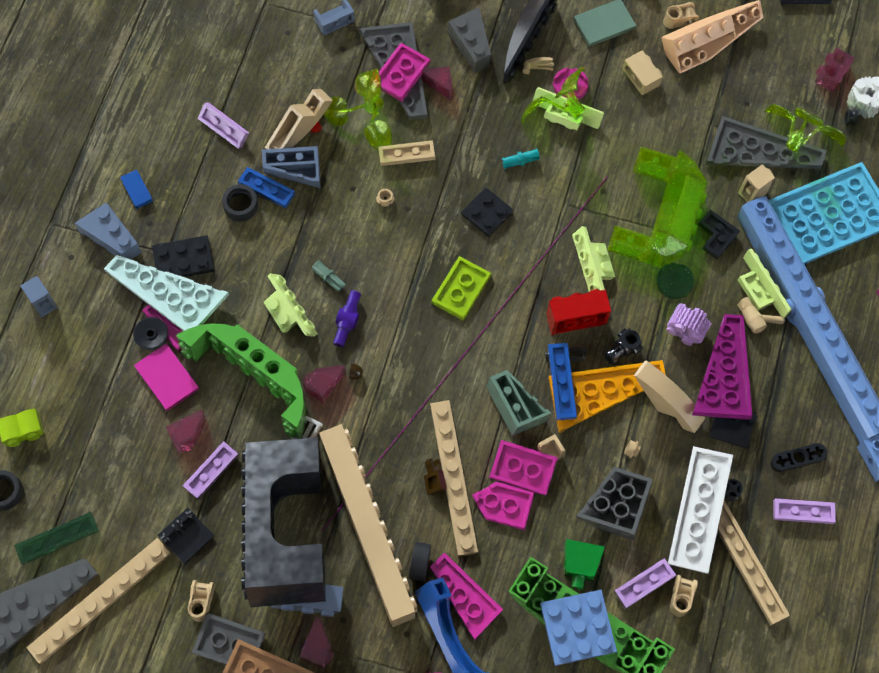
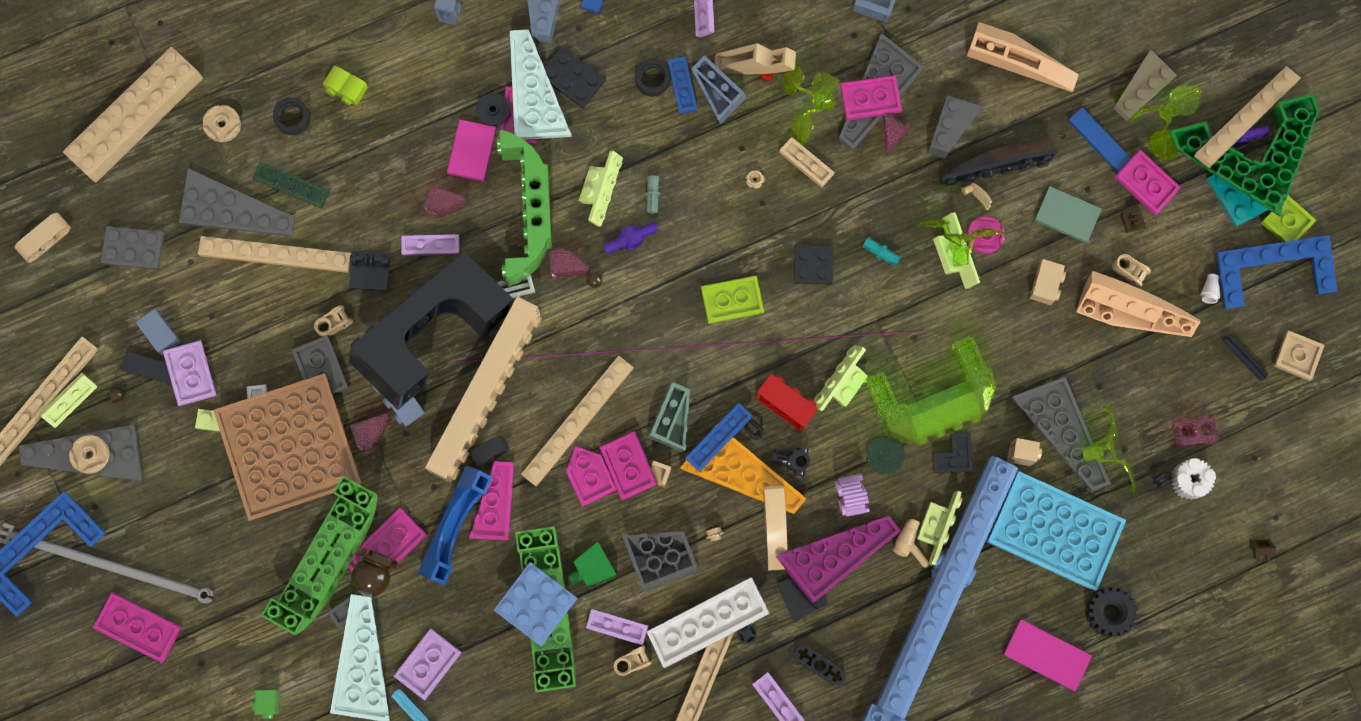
camera: 50 degrees right, 10 degrees up
dark brown plate [424,458,447,495] -> none

